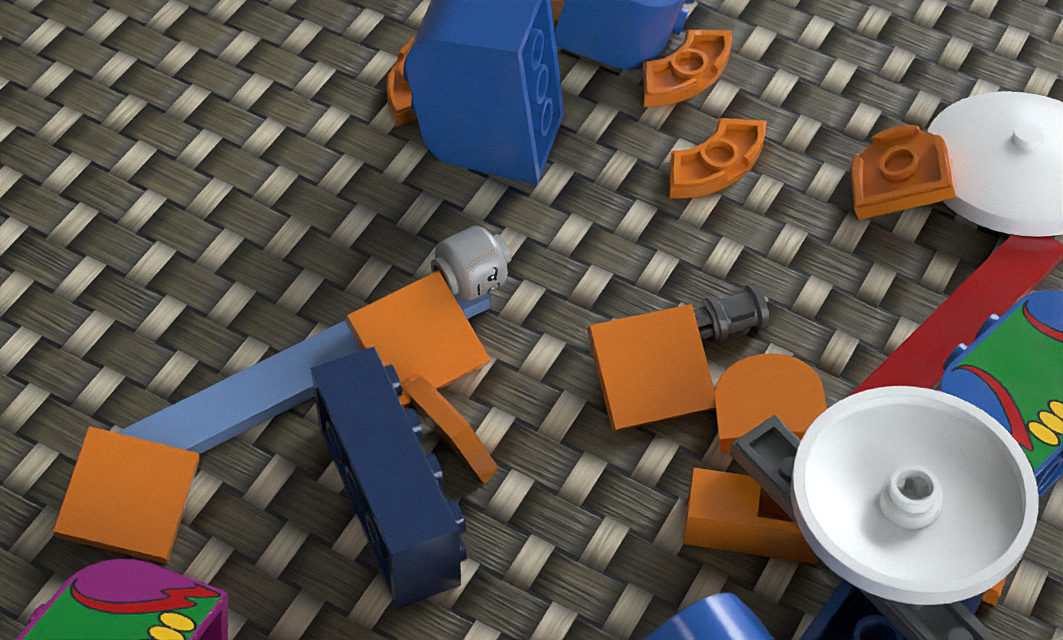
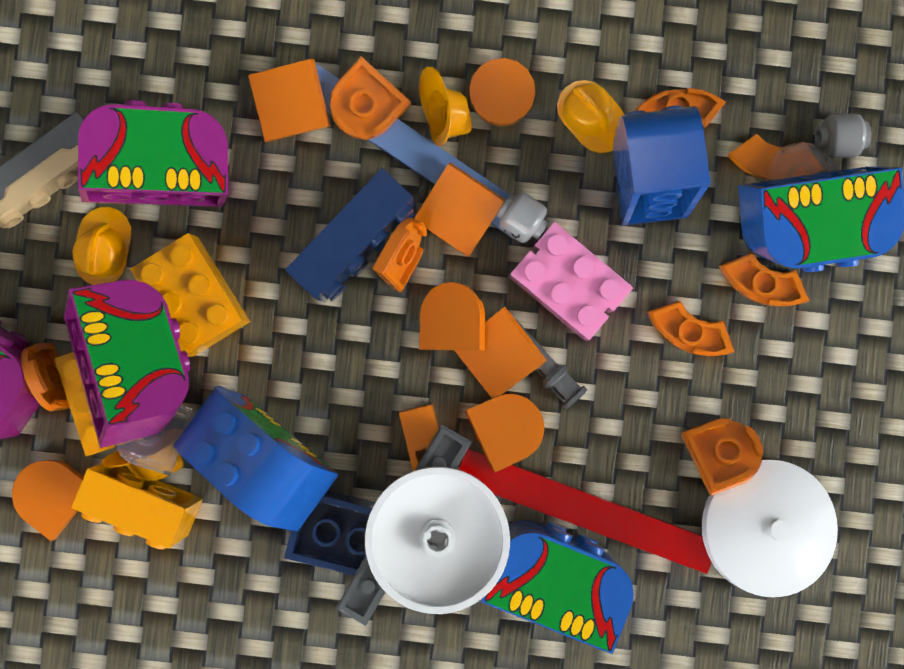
camera: 70 degrees right, 35 degrees up
none -> orange tile [330,56,411,140]
none -> light orange piece [419,66,472,147]
none -> orange tile [419,282,485,351]
none -> orange tile [469,58,536,127]
none -> bright pink piece [509,222,633,341]
none -> light orange piece [557,80,625,153]

